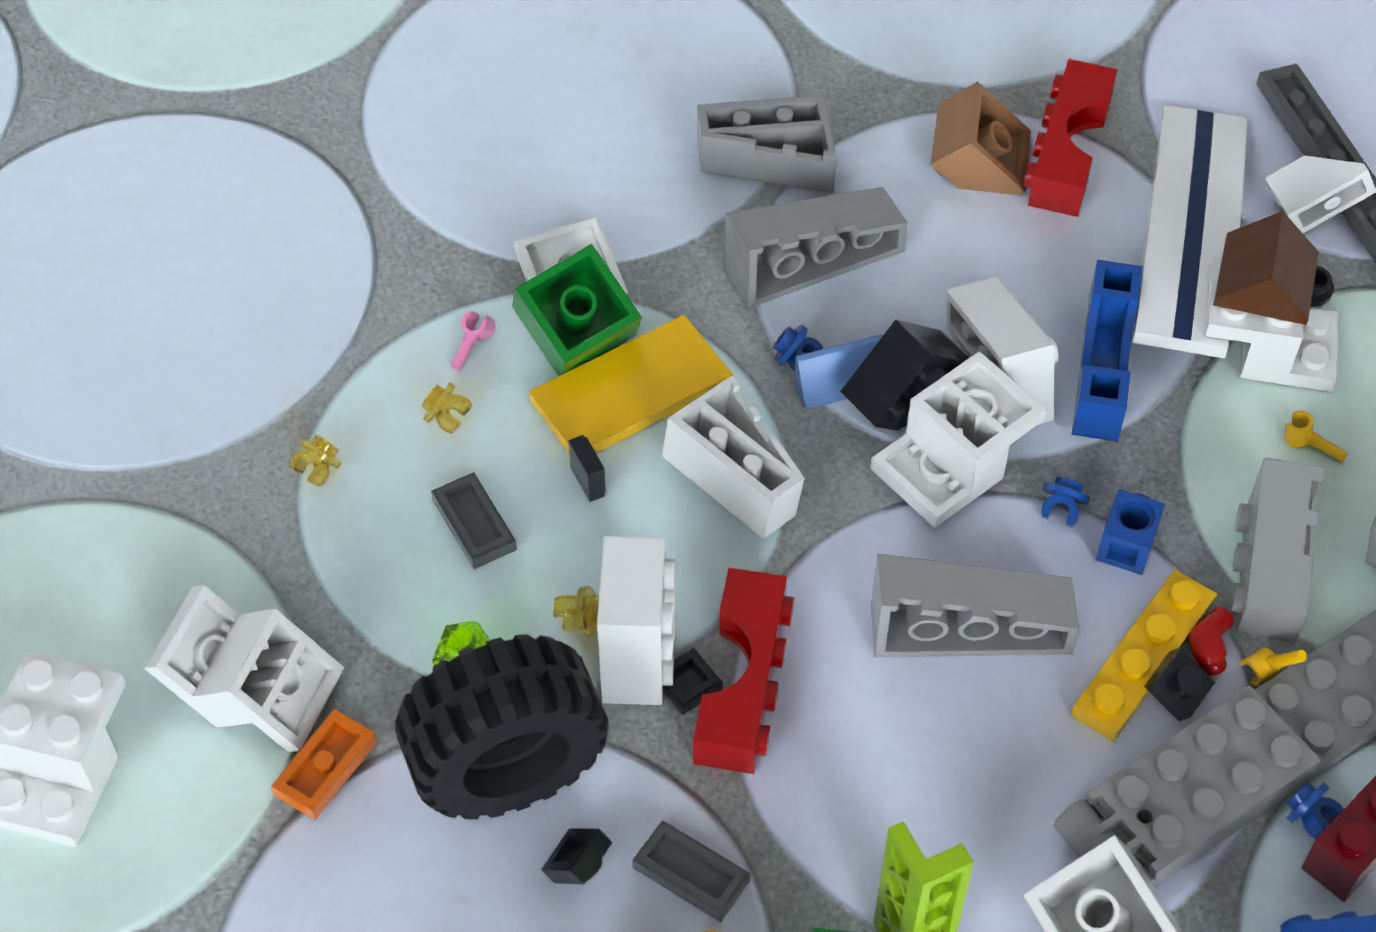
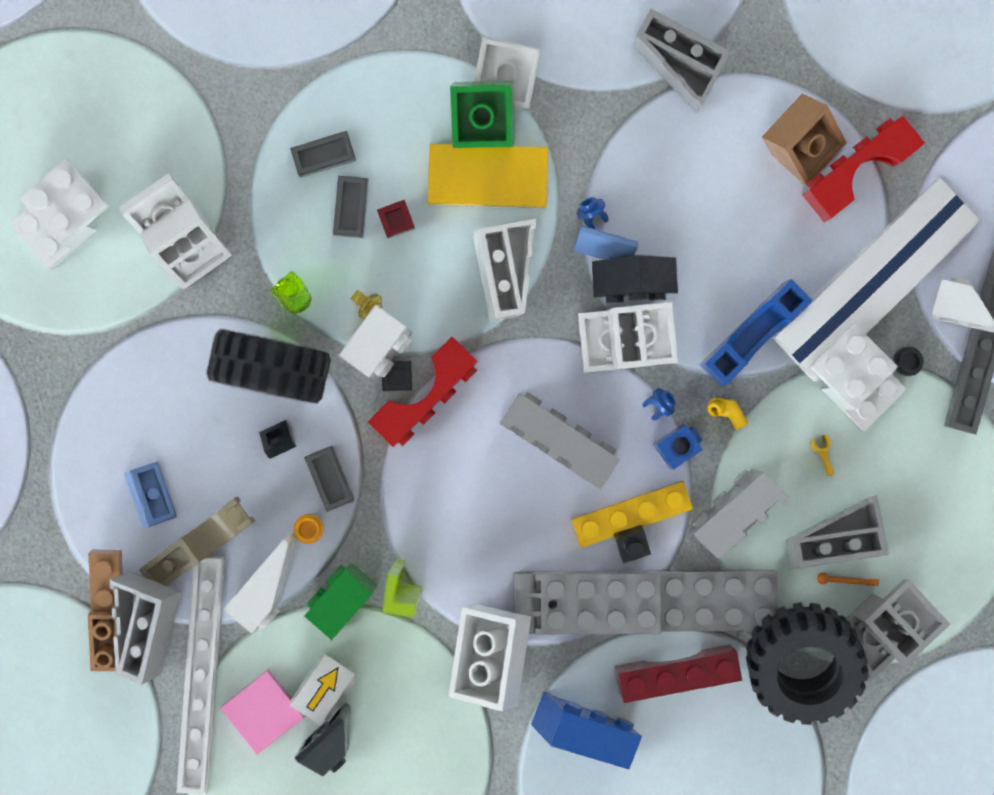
camera: 35 degrees right, 35 degrees up
orange plate [271,708,378,820] -> none
clear yellow plate [289,434,342,487] -> none
clear yellow plate [421,382,473,433] -> none
bright pink hand [451,311,496,371] -> none
black tile [568,435,606,502] -> none
light grey wedge [725,187,908,308] -> none
white wedge [946,276,1059,425] -> none
red arm [1188,607,1234,676] -> none
reddish brown slope [1213,211,1319,325] -> none
yellow hand [1240,647,1307,687] -> none
blue plate [1286,782,1344,839] -> none
none -> dark grey tile [290,131,356,178]
none -> dark red plate [377,199,415,239]
none -> yellow arm [707,397,749,430]

